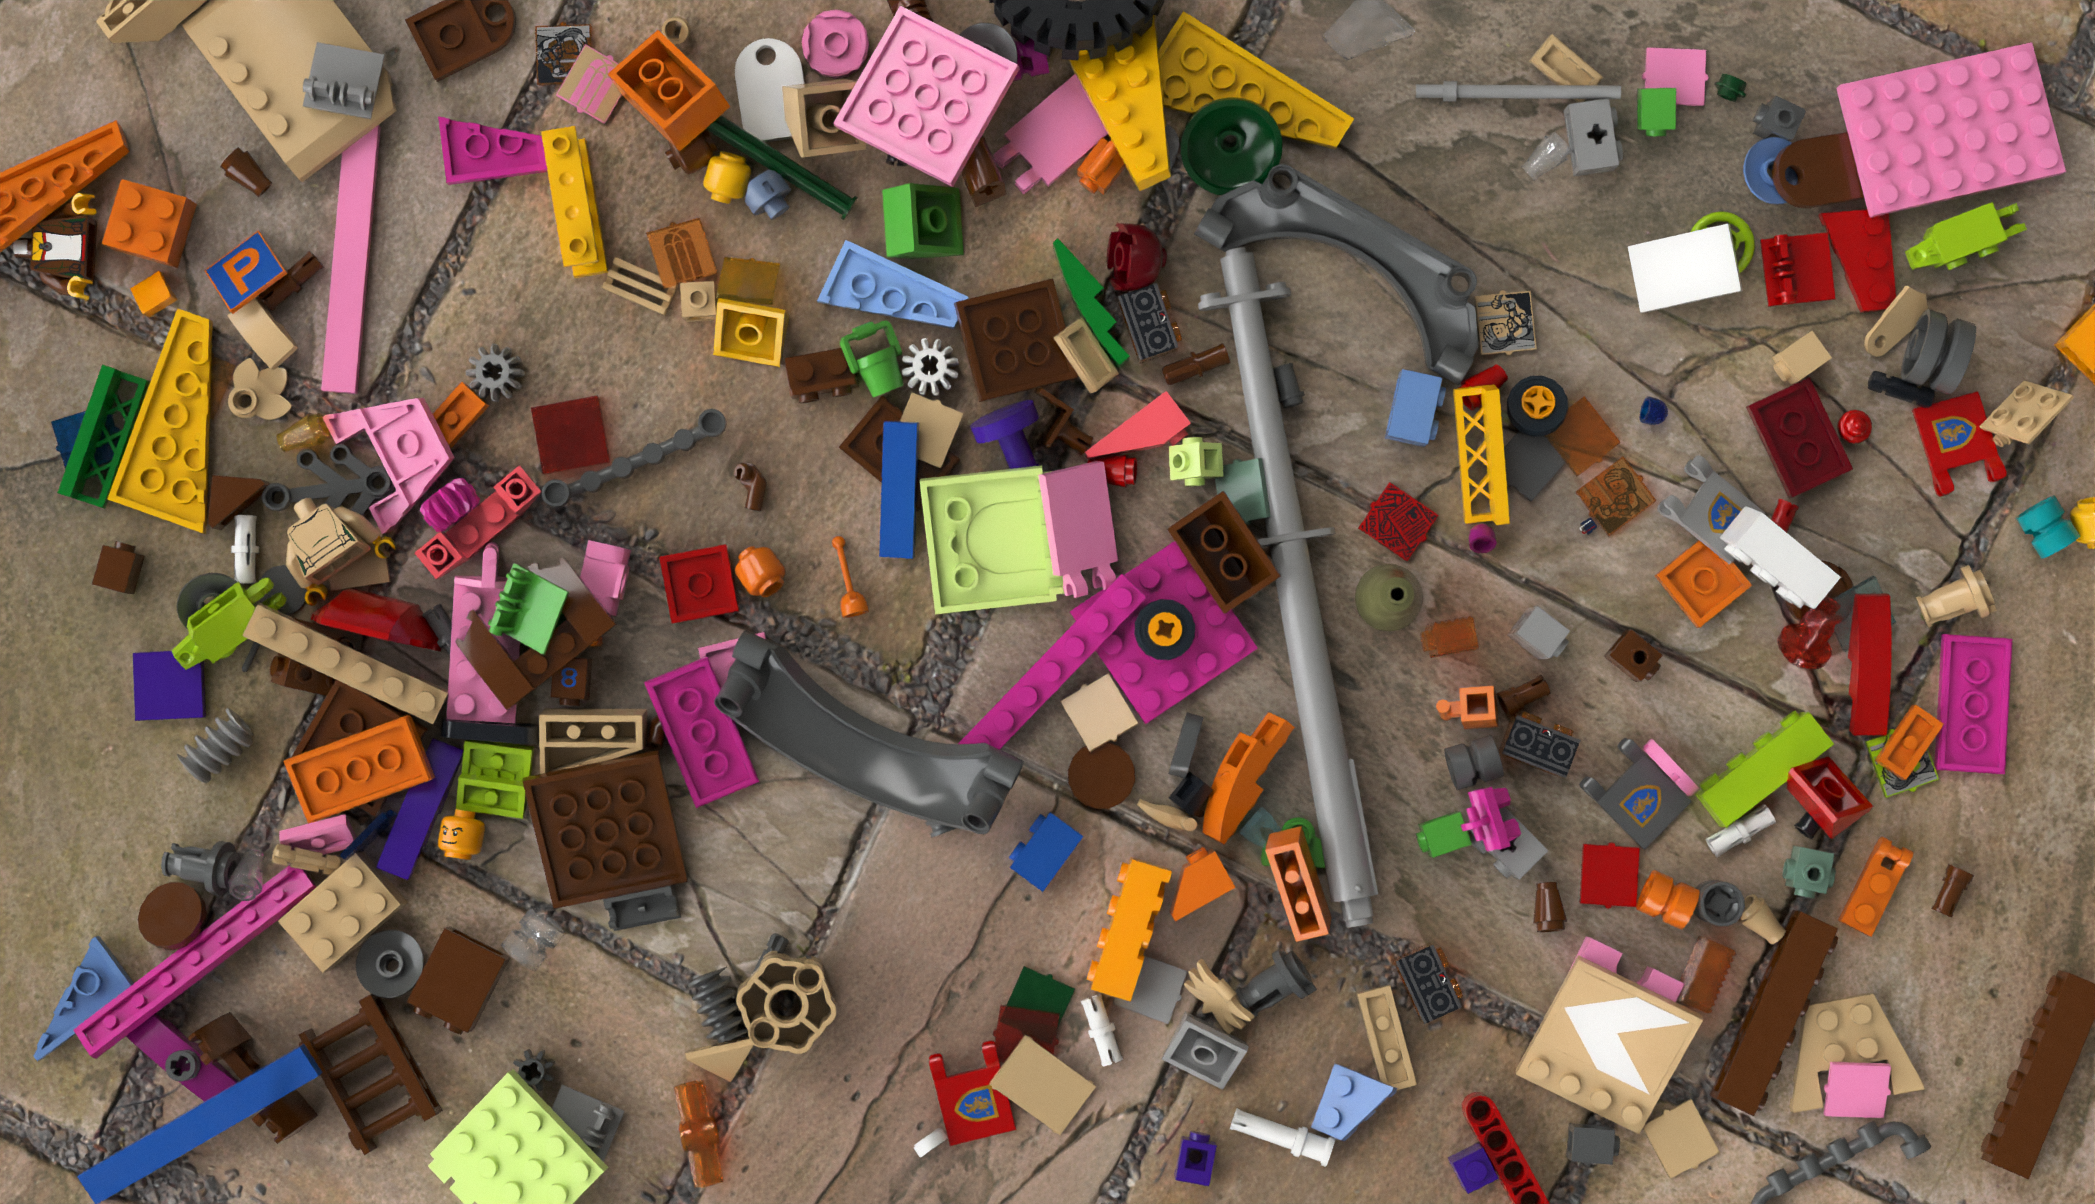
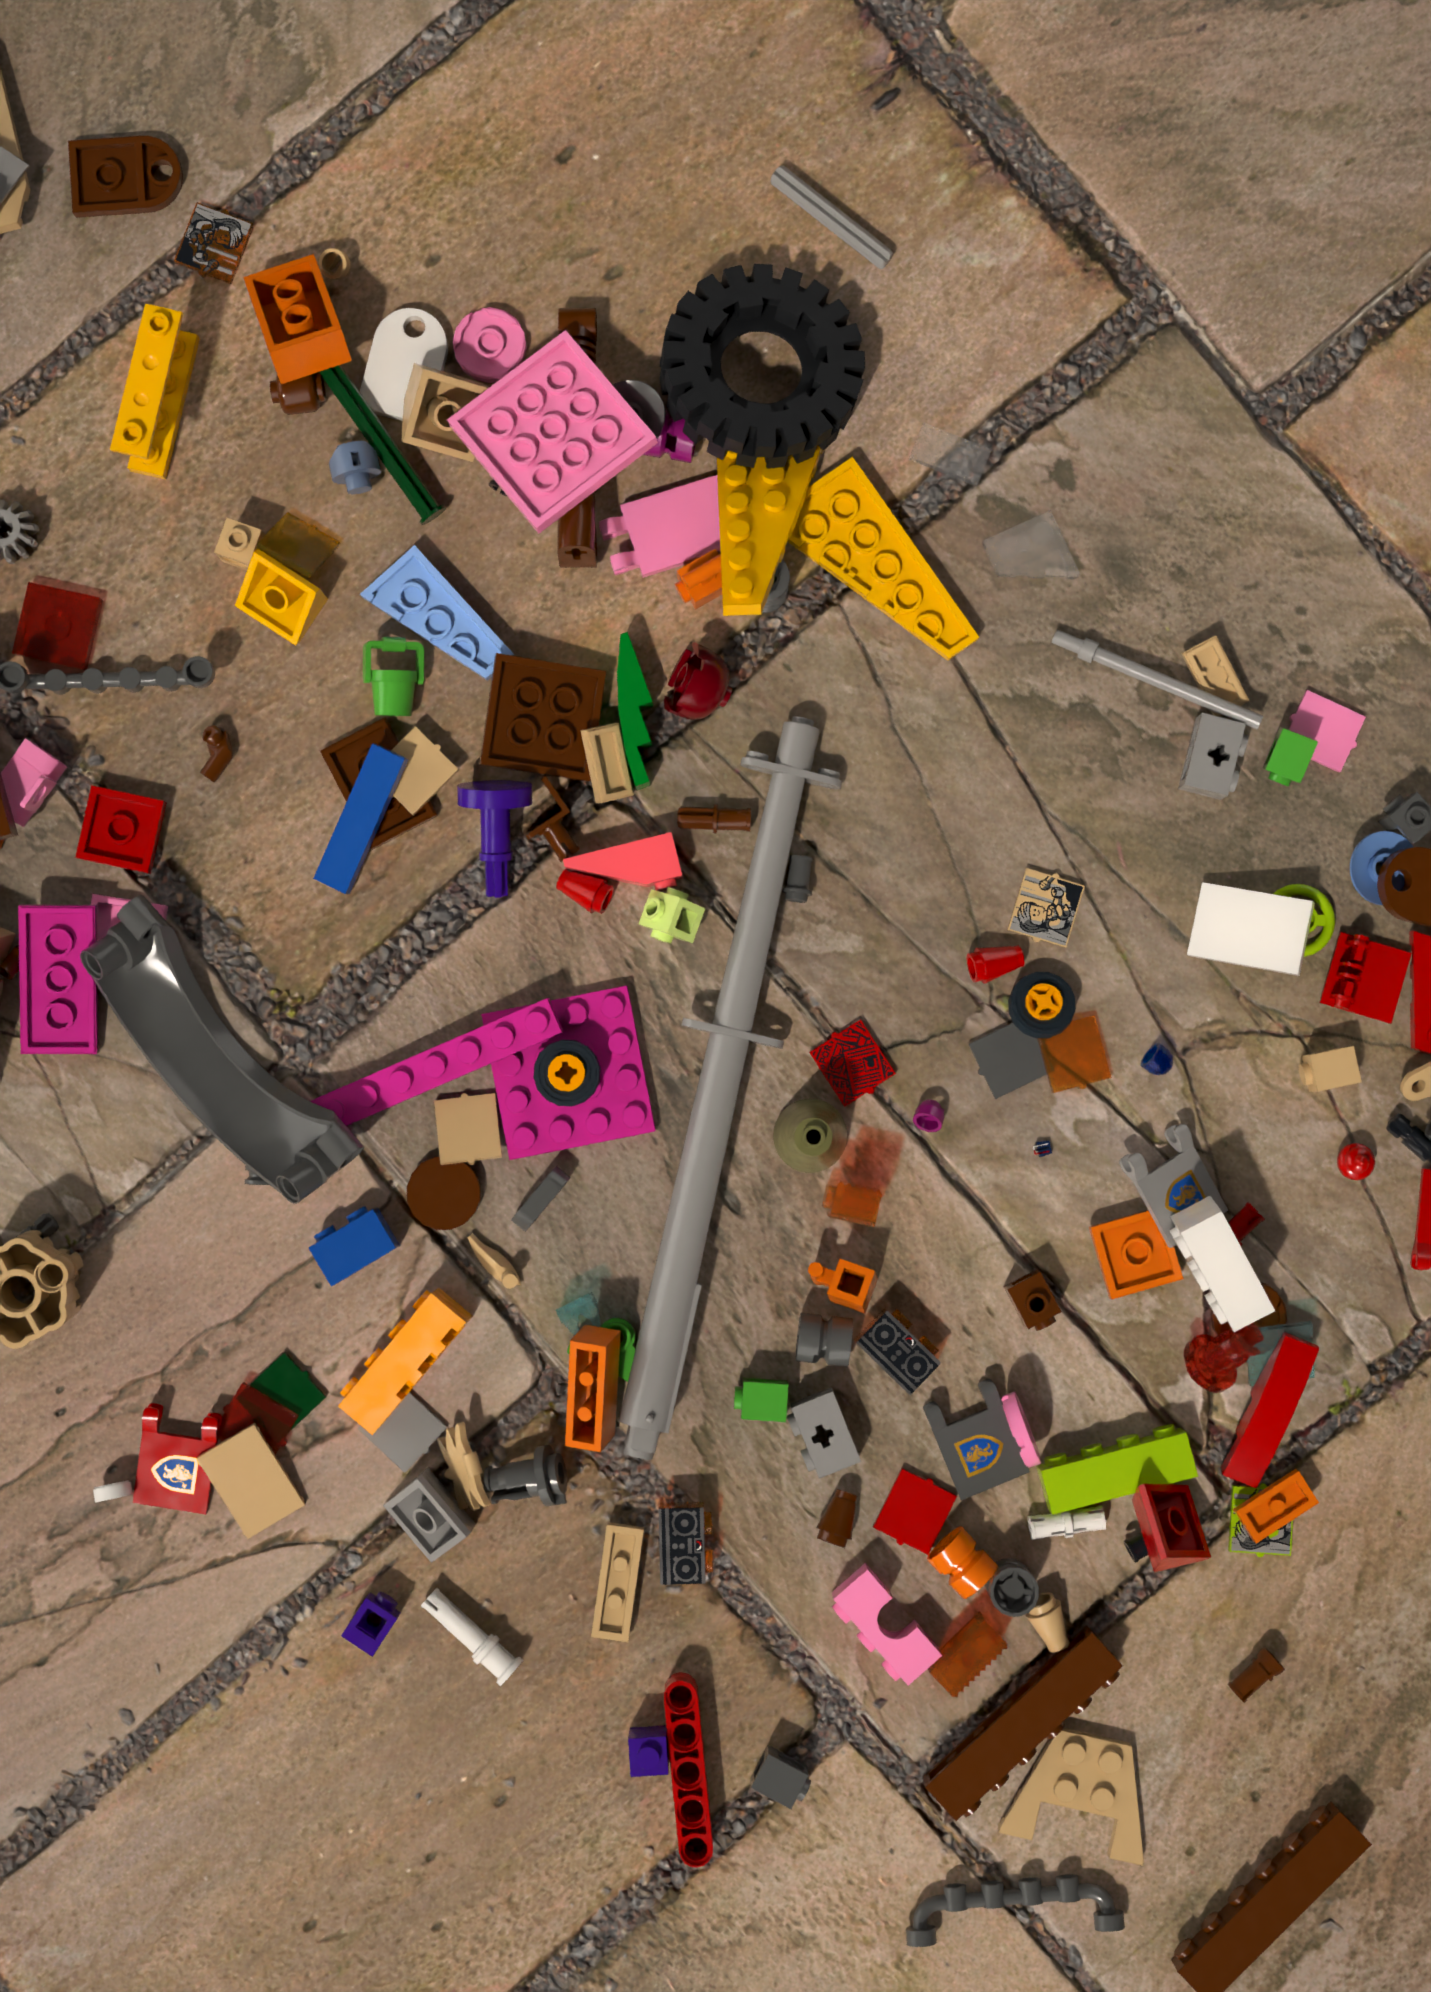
camera: 25 degrees right, 0 degrees up
dark pink wing [438,116,548,185] -> none
piece [556,44,622,124] -> none
tan tile [602,257,678,316] -> none
clear orange piece [646,218,717,289] -> none
yellow head [703,151,751,204] -> none
orange head [735,546,786,598] -> none
reddish brown bracket [784,346,859,403] -> none
orange hinge [832,536,869,618] -> none
bright green slope [882,183,964,259] -> none
white gear [902,338,959,396] -> none
yellowish green hinge [920,466,1065,614] -> none
bright pink tile [1039,461,1118,598] -> none
white pin [1081,994,1123,1066] -> none
brick [1117,283,1182,364] -> none
reddish brown slope [1167,491,1281,614] -> none
black tile [1169,771,1213,818] -> none
orange slope [1169,847,1236,921] -> none
dark green dish [1180,97,1283,196] -> none
dark grey panel [1194,164,1478,385] -> none
orange slope [1202,712,1295,845] -> none
sand green piece [1215,458,1271,525] -> none
medium blue wing [1311,1064,1397,1141] -> none
medium blue brick [1385,369,1446,447] -> none
yellow fence [1453,384,1510,525] -> none
dark pink hips [1461,787,1521,851] -> none
reddish brown pin [1497,675,1551,717] -> none
light grey brick [1507,606,1570,660] -> none
tan plate [1516,955,1703,1134] -> none
clear cone [1521,131,1573,181] -> none
clear orange piece [1575,456,1657,536] -> none
tan piece [1643,1099,1720,1179] -> none
dark green plate [1714,74,1747,102] -> none
dark red plate [1746,377,1853,499] -> none
sand green brick [1782,846,1836,899] -> none
bright pink piece [1823,1062,1891,1118] -> none
orange plate [1838,836,1914,937] -> none
tan piece [1916,565,1997,628] -> none
dark pink tile [1934,634,2013,774] -> none

